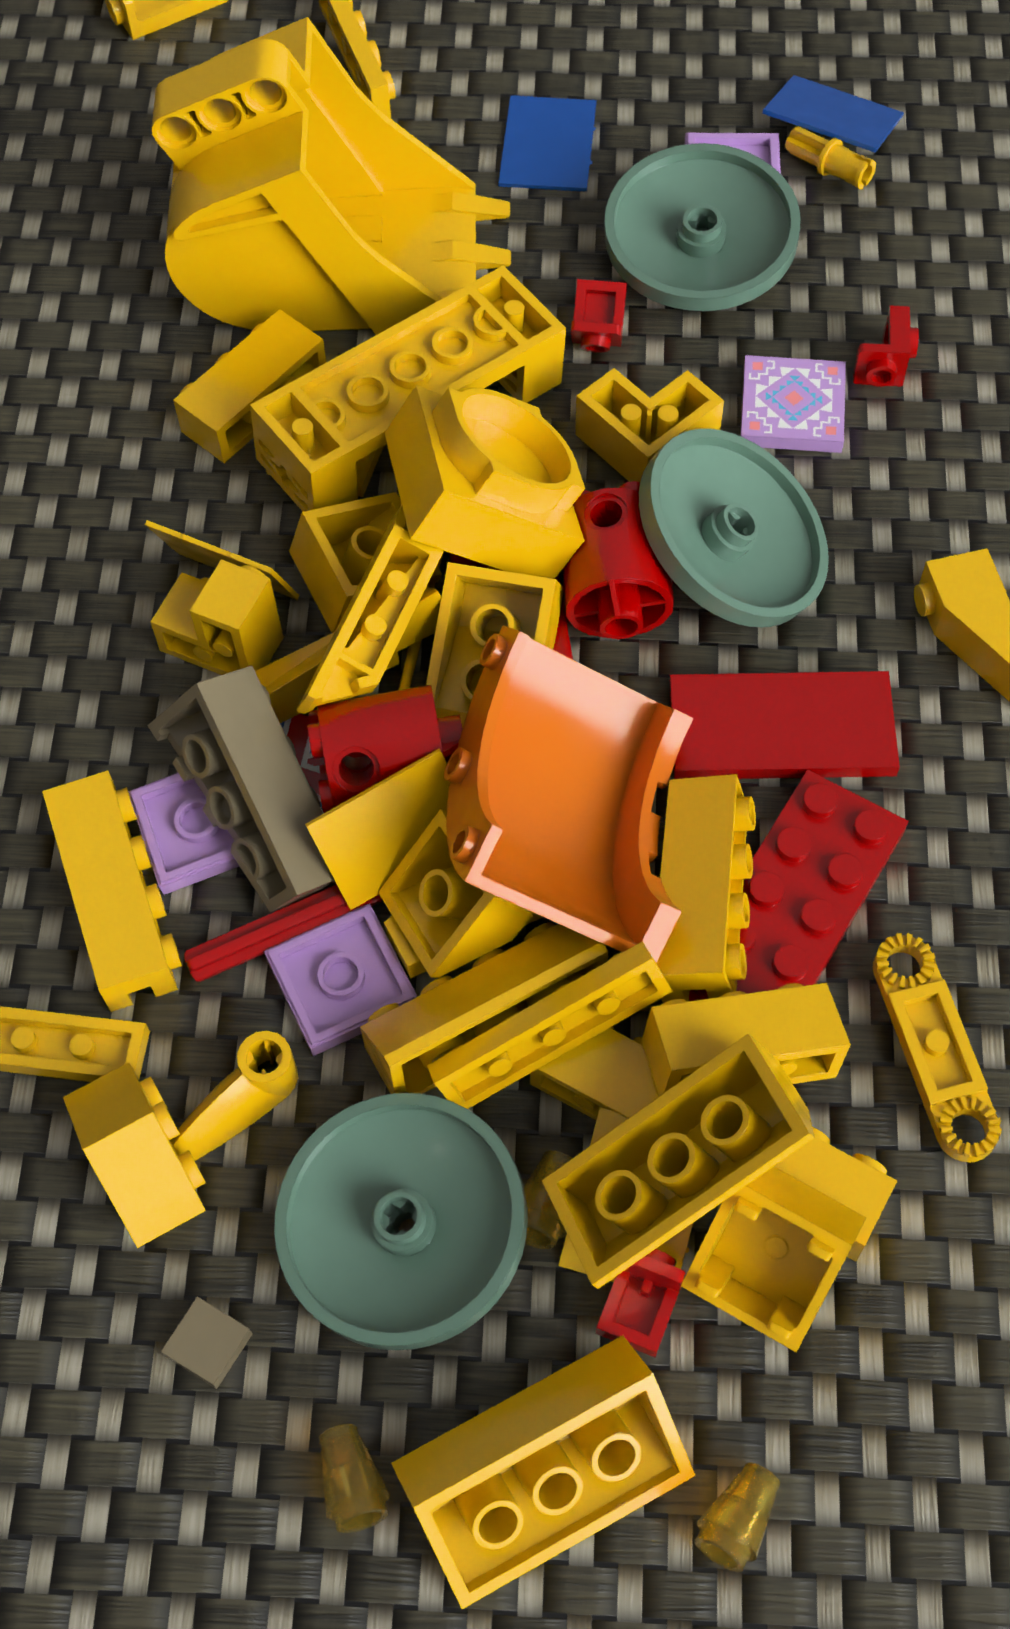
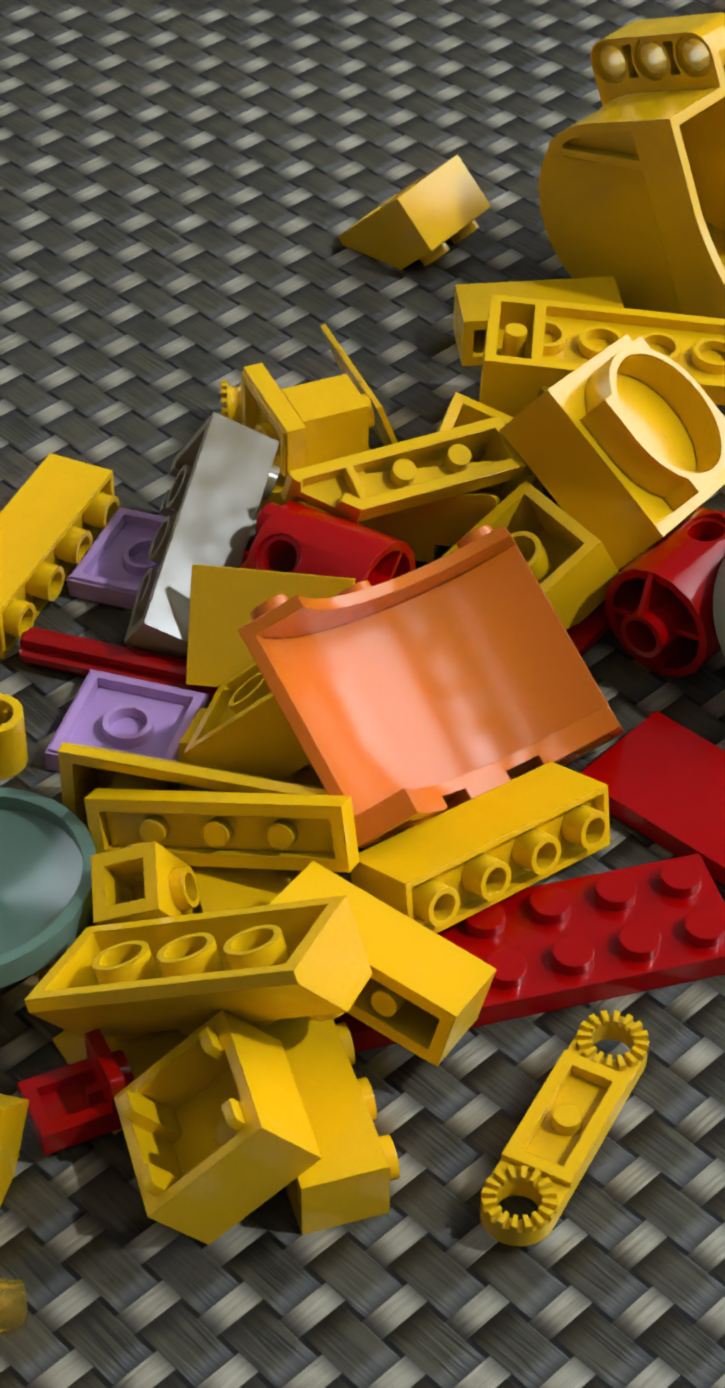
camera: 40 degrees right, 20 degrees down
none -> yellow brick [91,841,200,925]
none -> yellow bush [220,380,243,425]
none -> yellow tile [241,363,307,486]
none -> yellow slope [337,154,491,270]

